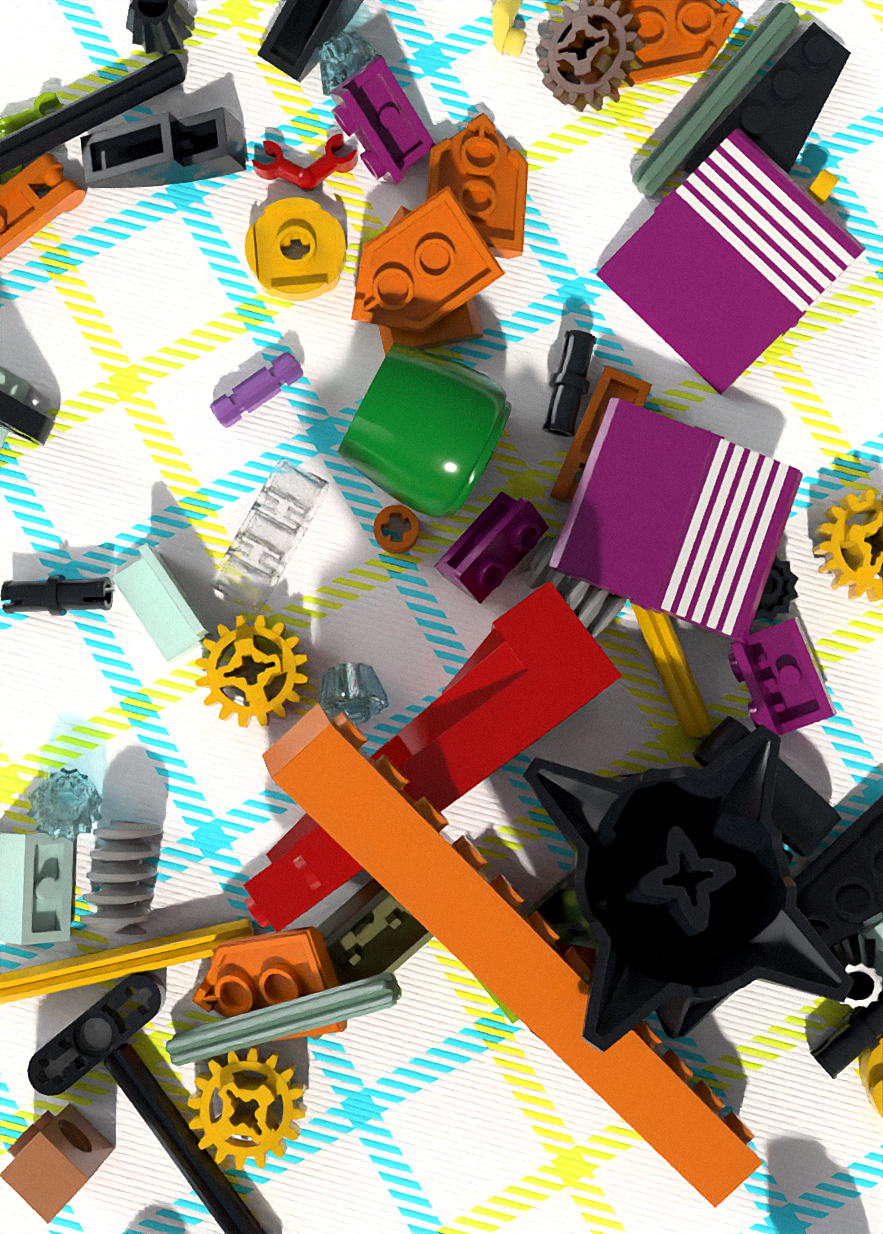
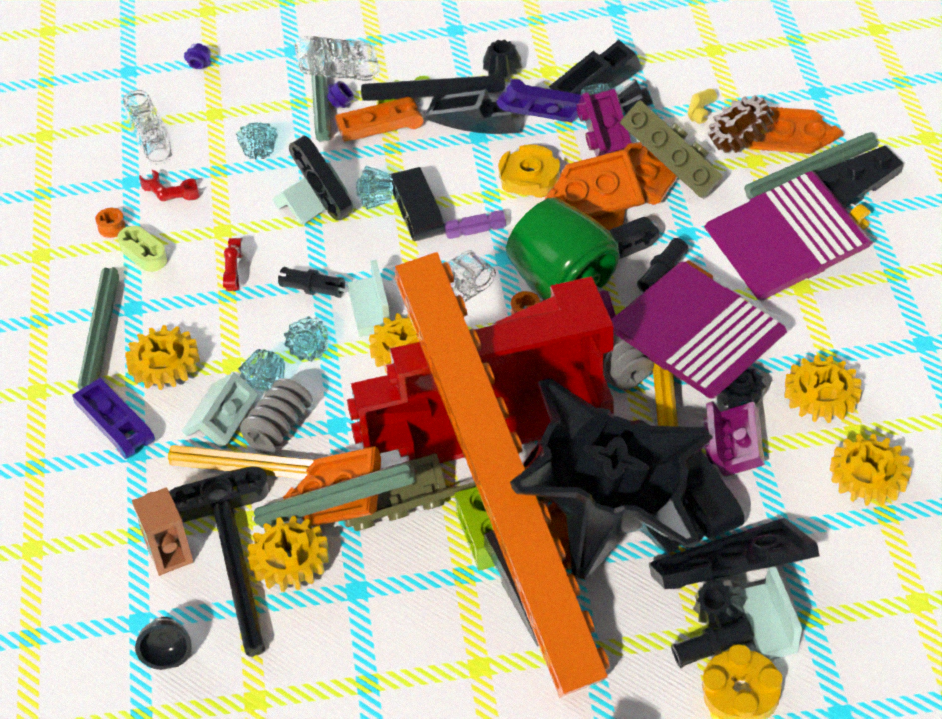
camera: 30 degrees right, 35 degrees down
red arm [251,134,358,192] -> none
none -> clear light blue piece [283,316,328,362]
none -> clear light blue piece [356,165,393,210]
none -> black beam [389,167,445,242]
none -> dark purple plate [497,78,581,123]
none -> black beam [609,217,660,259]
none -> black piece [617,79,653,115]
none -> olive bracket [620,101,723,199]

